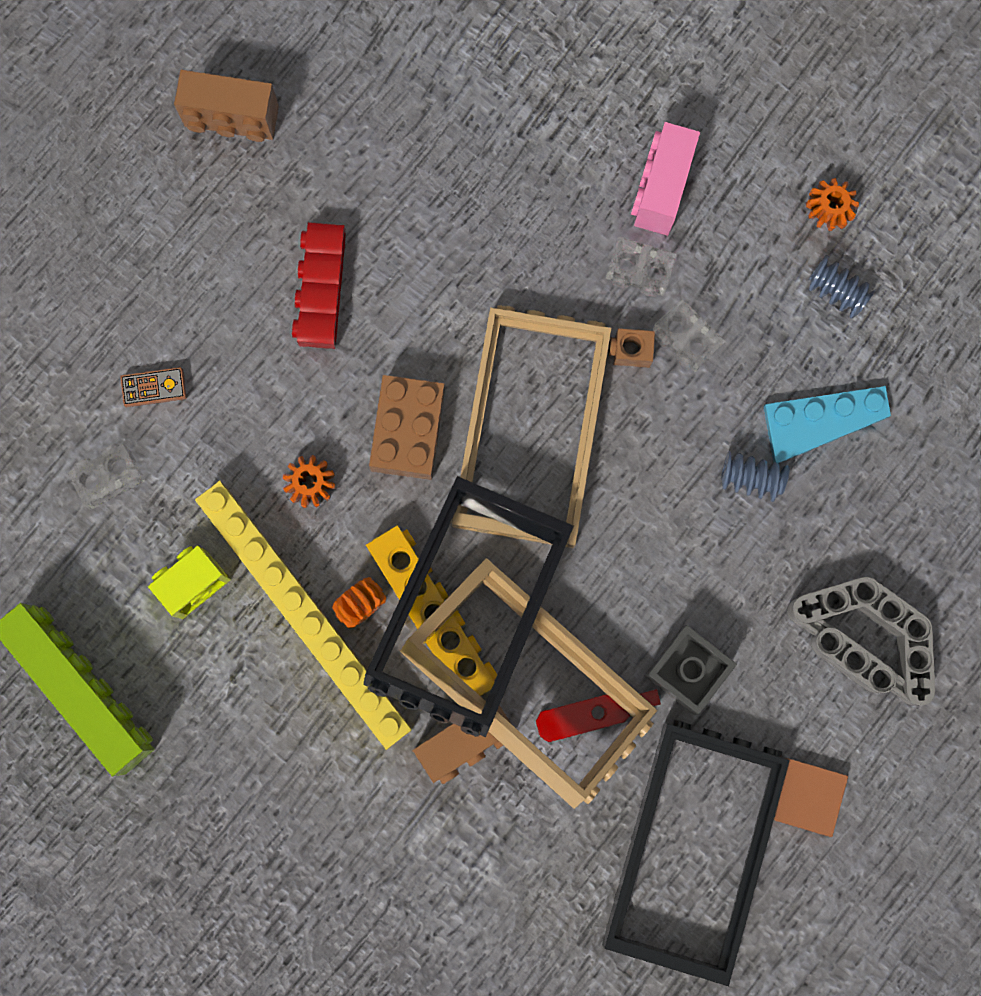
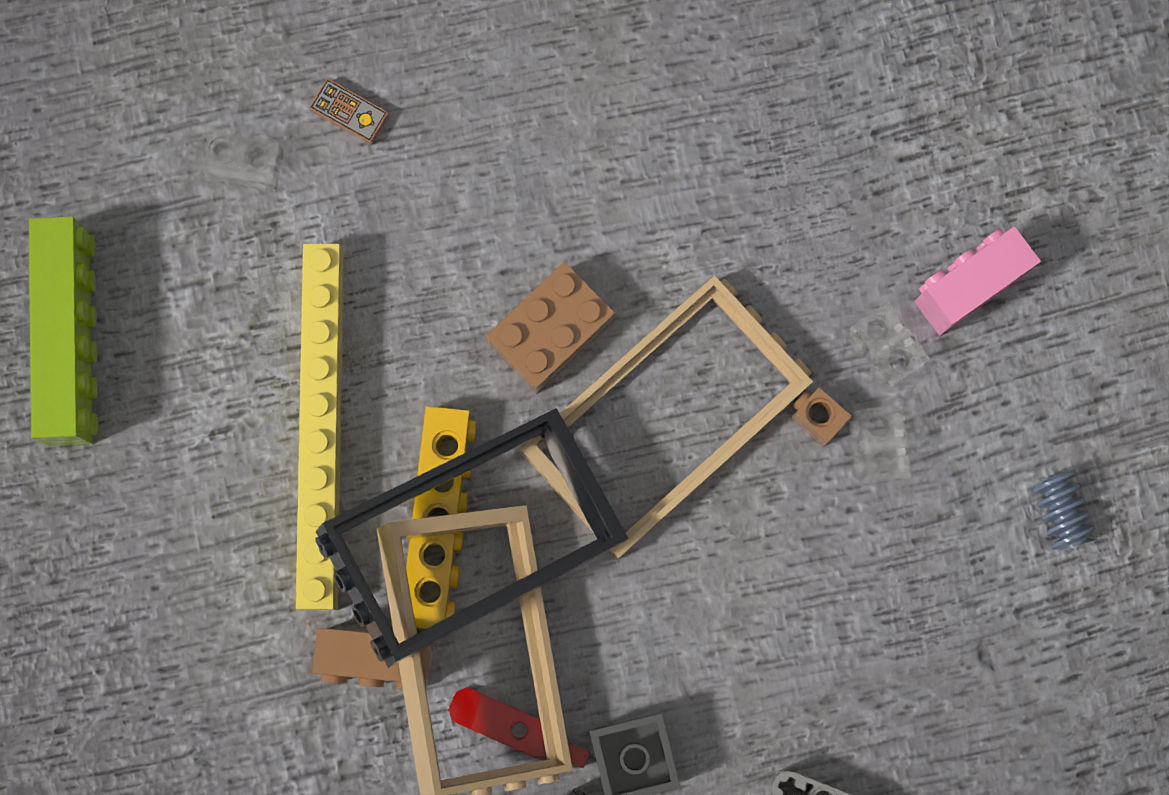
camera: 40 degrees right, 0 degrees up
neon yellow brick [148,545,231,619] -> none
orange gear [283,455,336,508] -> none
red brick [292,222,346,349] -> none
orange gear [332,577,386,628] -> none
sand blue piece [721,450,790,502] -> none
medium azure wing [763,386,891,464] -> none
orange gear [806,178,859,231] -> none

